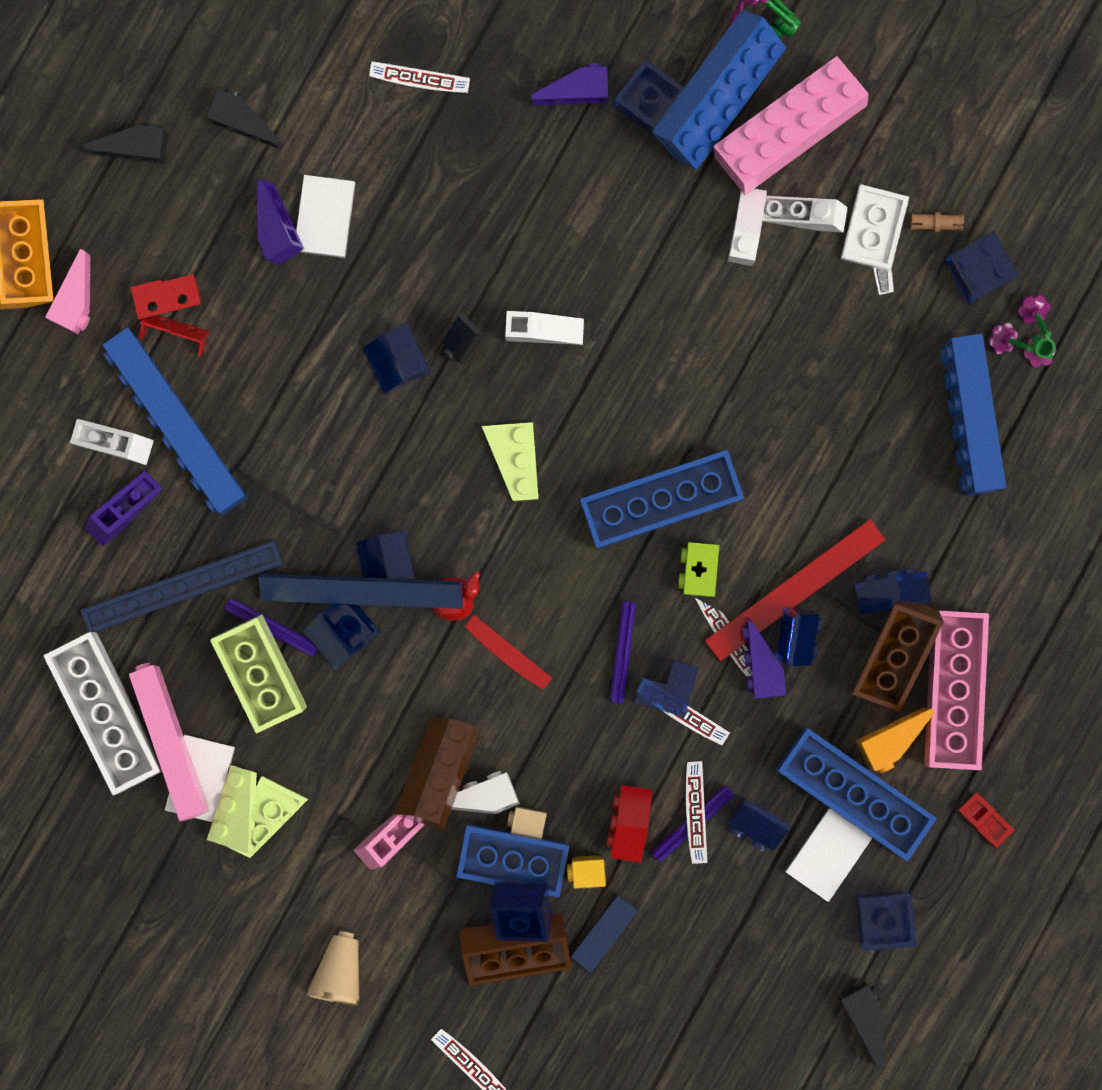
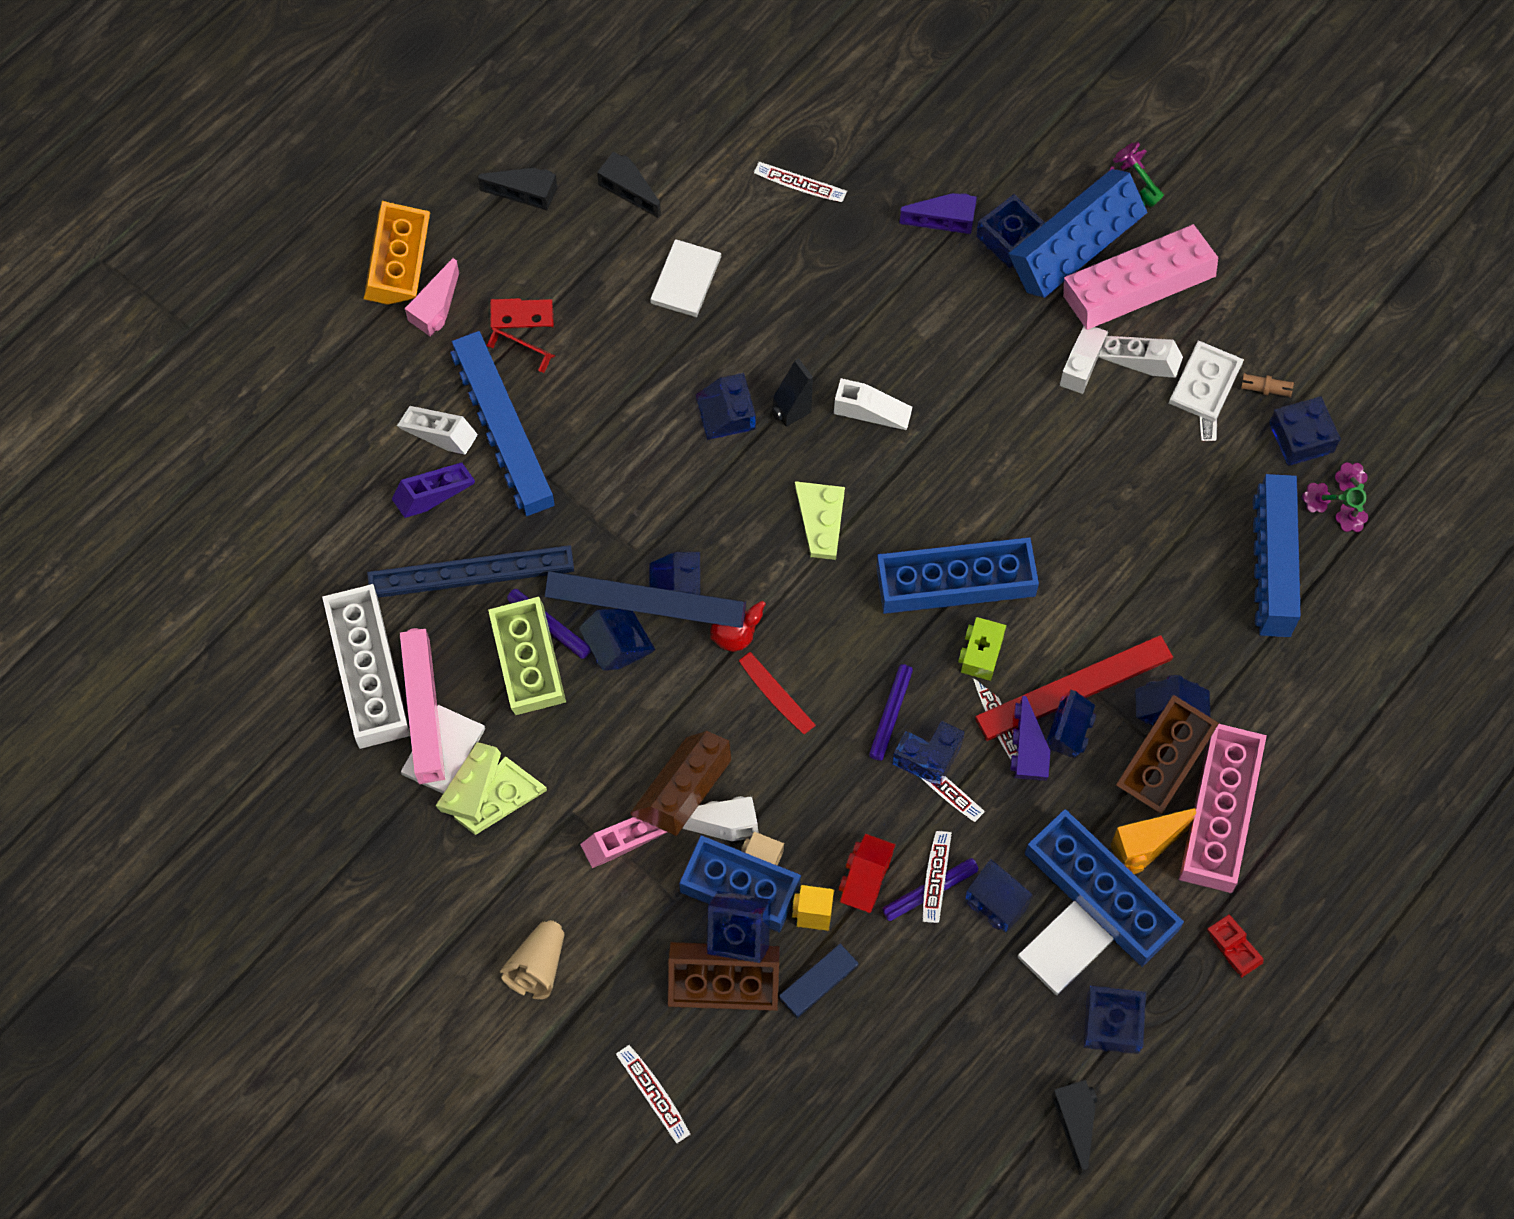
camera: 10 degrees right, 20 degrees down
dark purple slope [257,179,304,264] -> none

